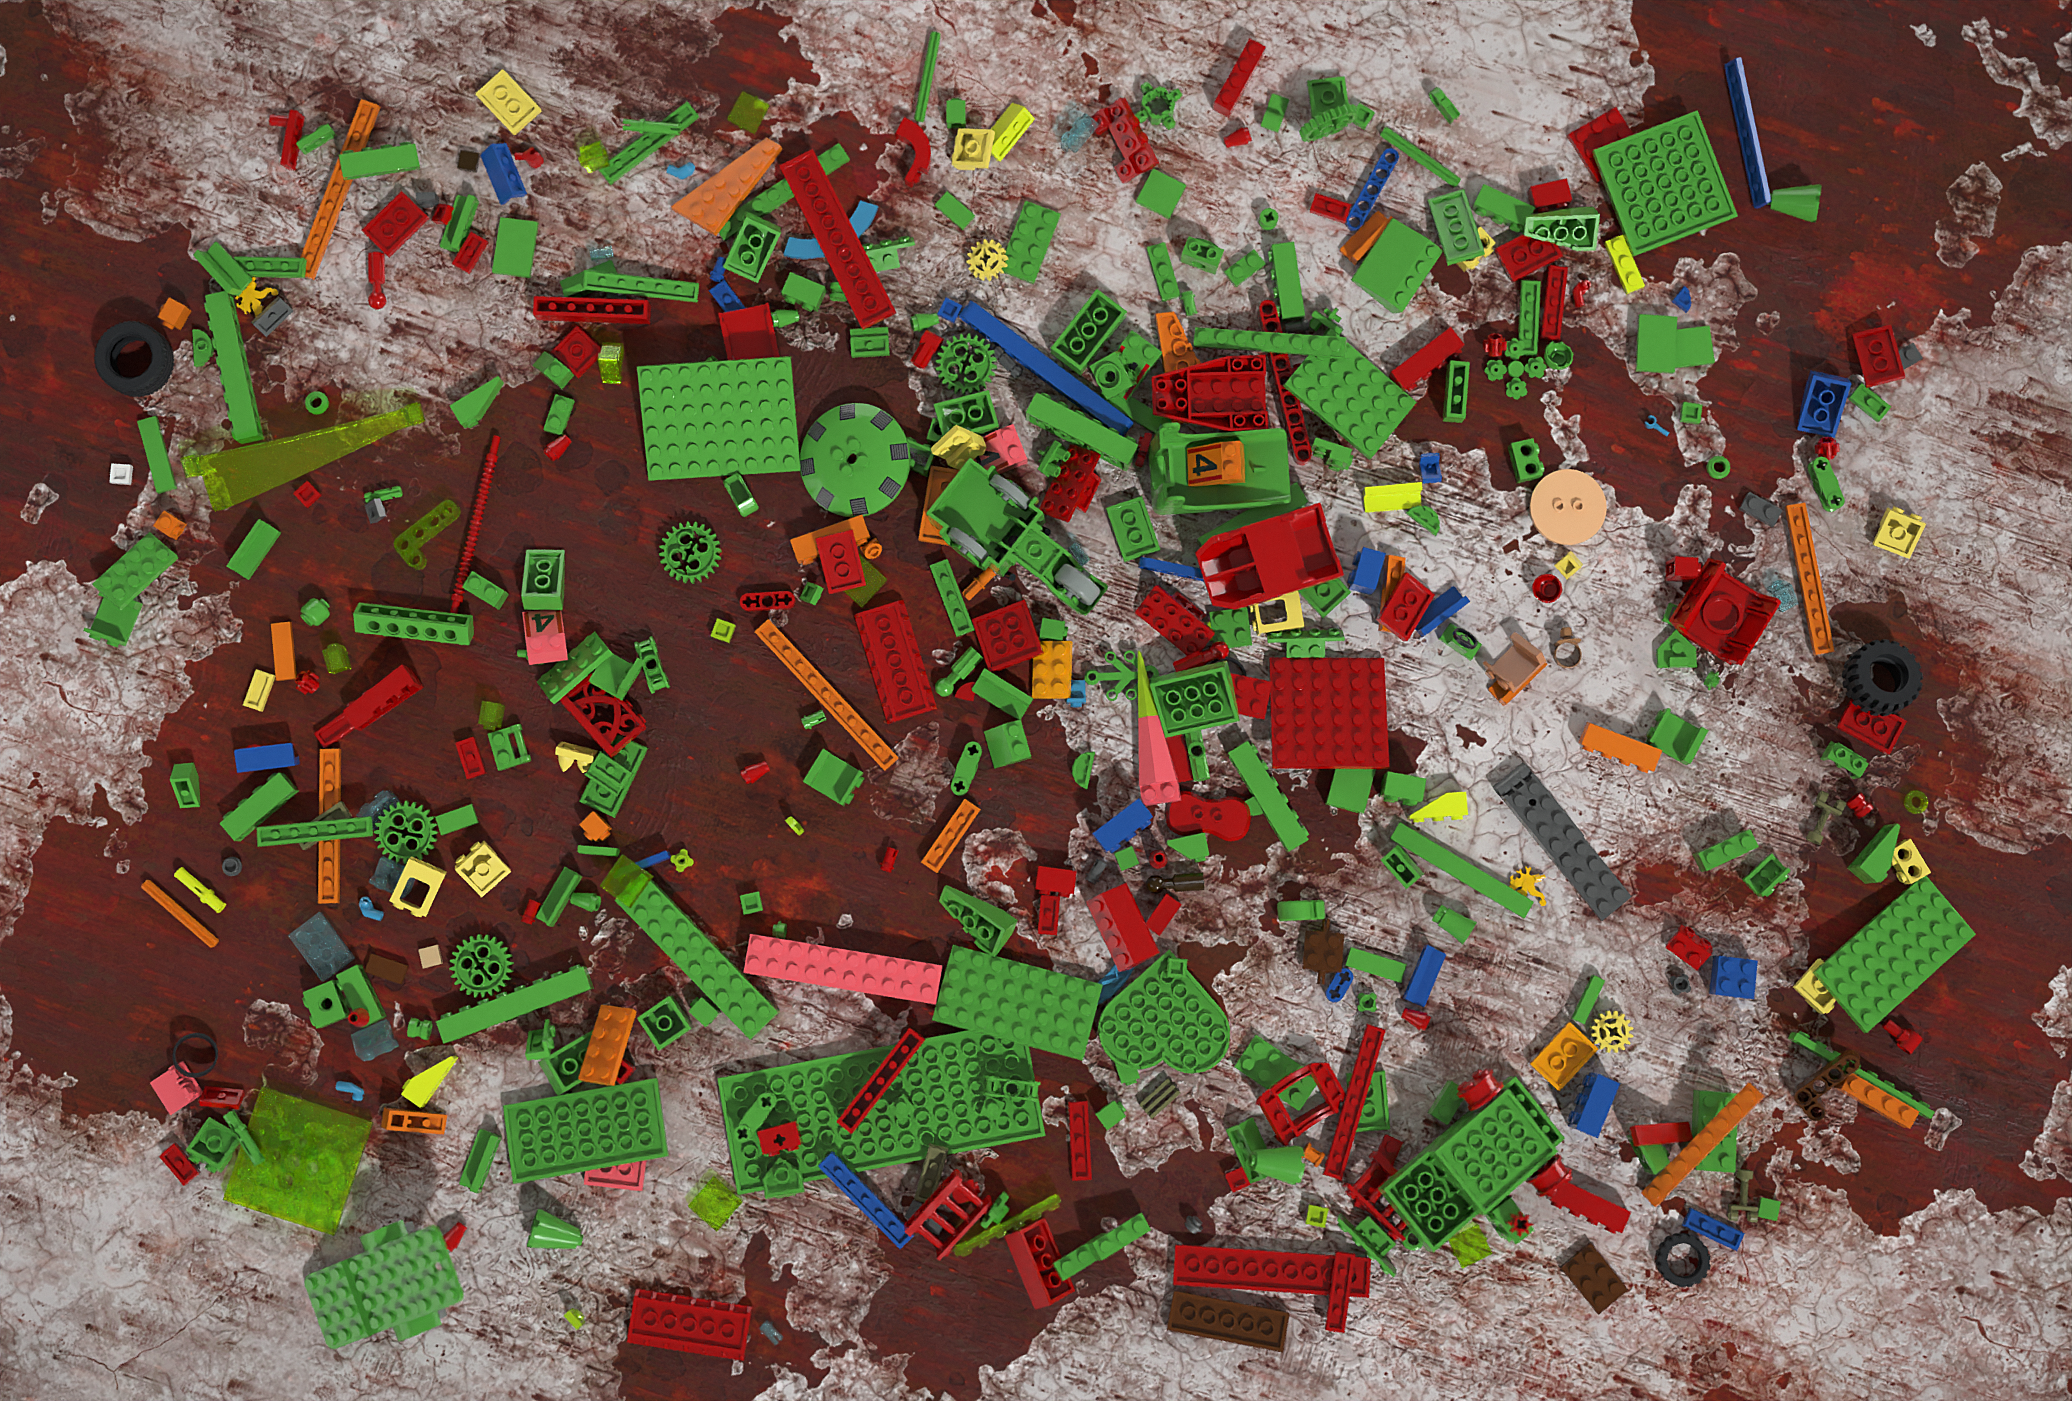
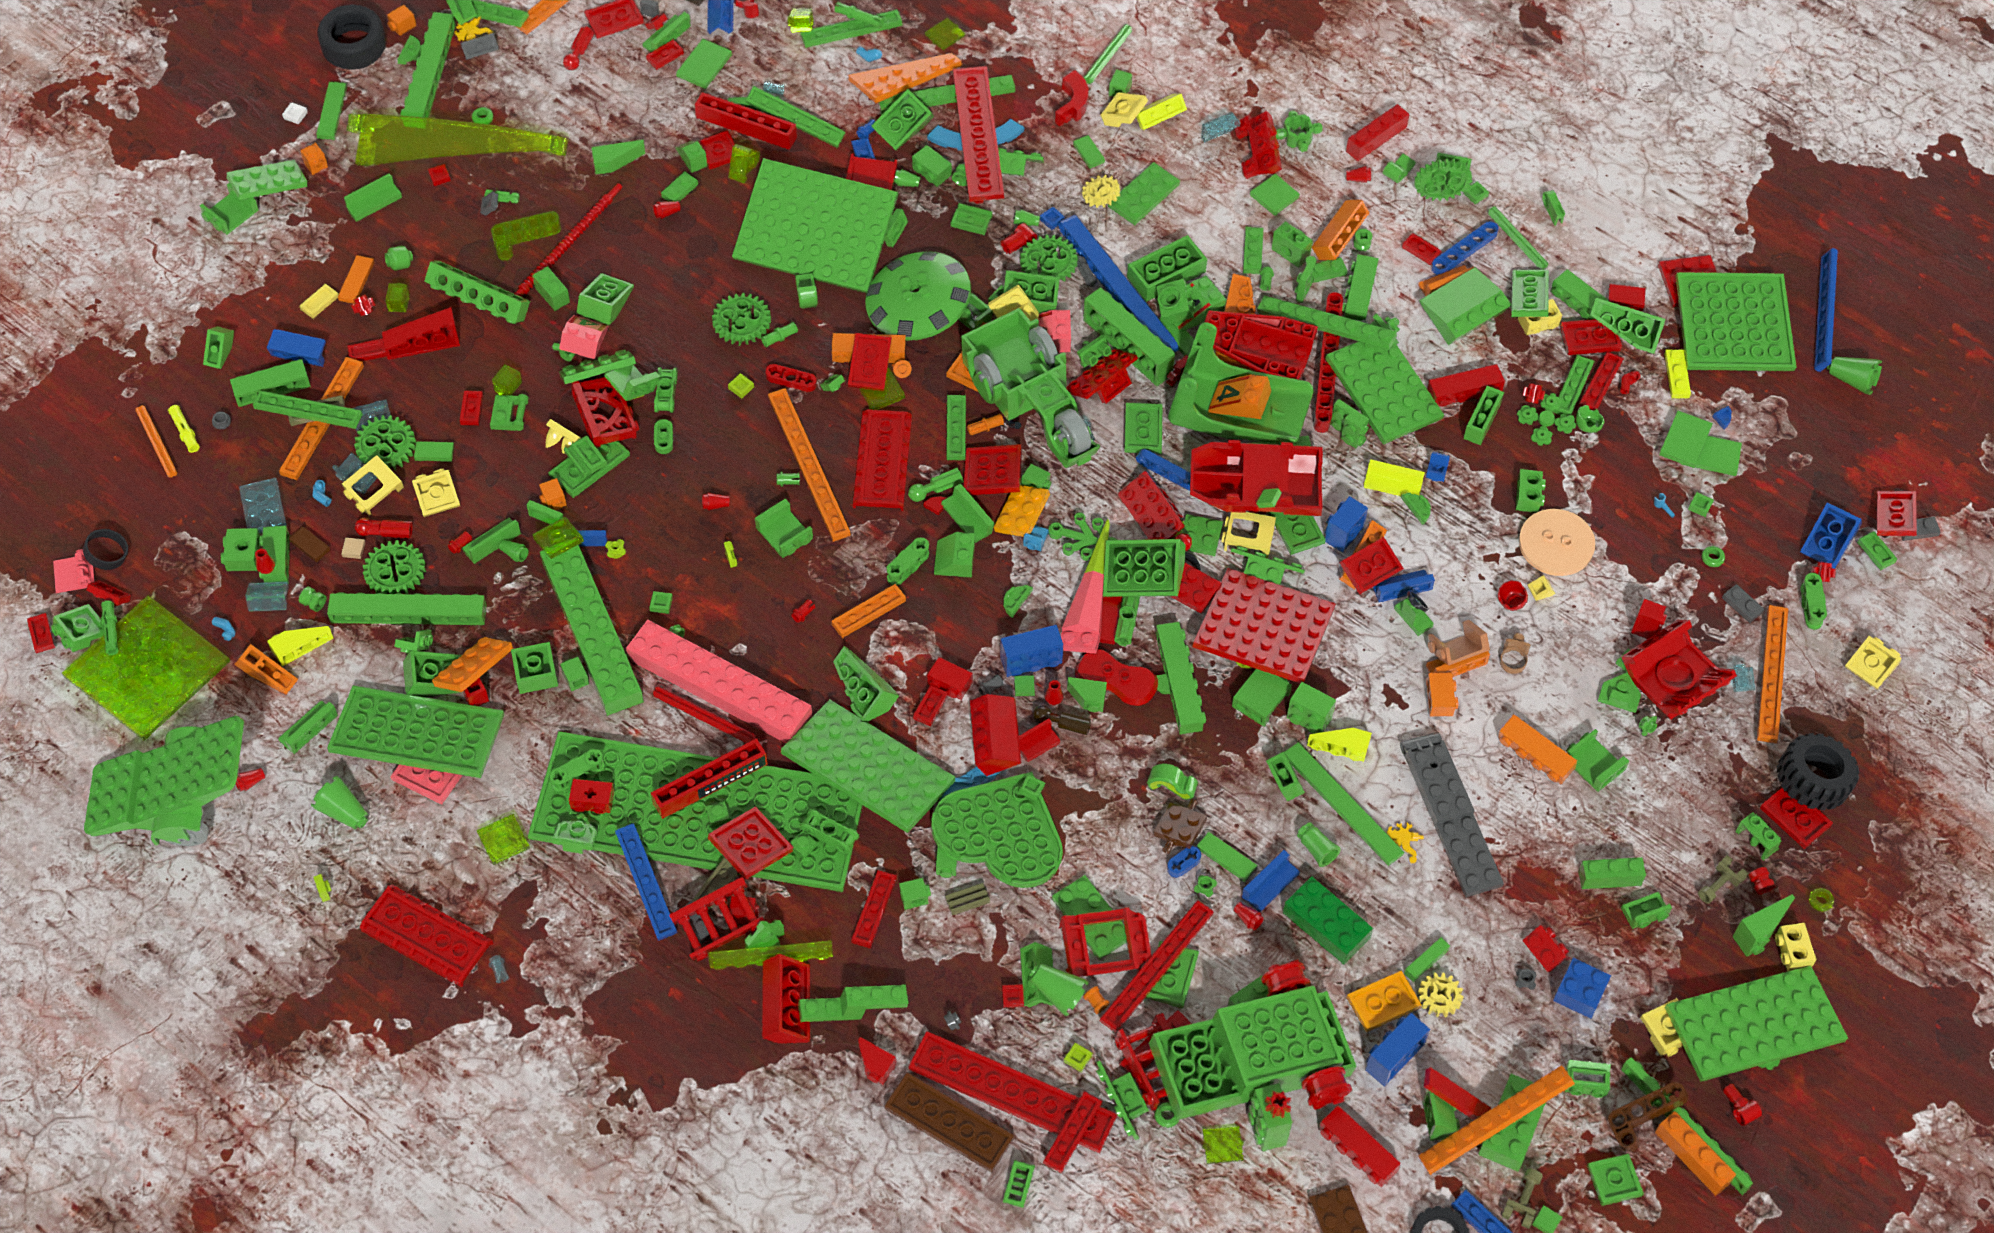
camera: 20 degrees right, 25 degrees down
none -> red piece [355,518,413,538]
none -> red axle [653,686,756,743]
none -> bright green plate [654,419,673,454]
none -> red plate [708,806,793,880]
none -> bright green pin [761,322,798,347]
none -> red slope [858,1037,897,1085]
none -> bright green plate [884,209,908,247]
none -> bright green slope [1003,1160,1035,1208]
none -> bright green tile [1256,488,1282,508]
none -> green brick [1283,876,1373,965]
none -> bright green plate [1295,256,1317,303]
none -> orange brick [1312,199,1370,260]
none -> orange brick [1426,673,1458,717]
none -> bright green window [1564,1060,1611,1098]
none -> bright green plate [1587,1154,1644,1206]

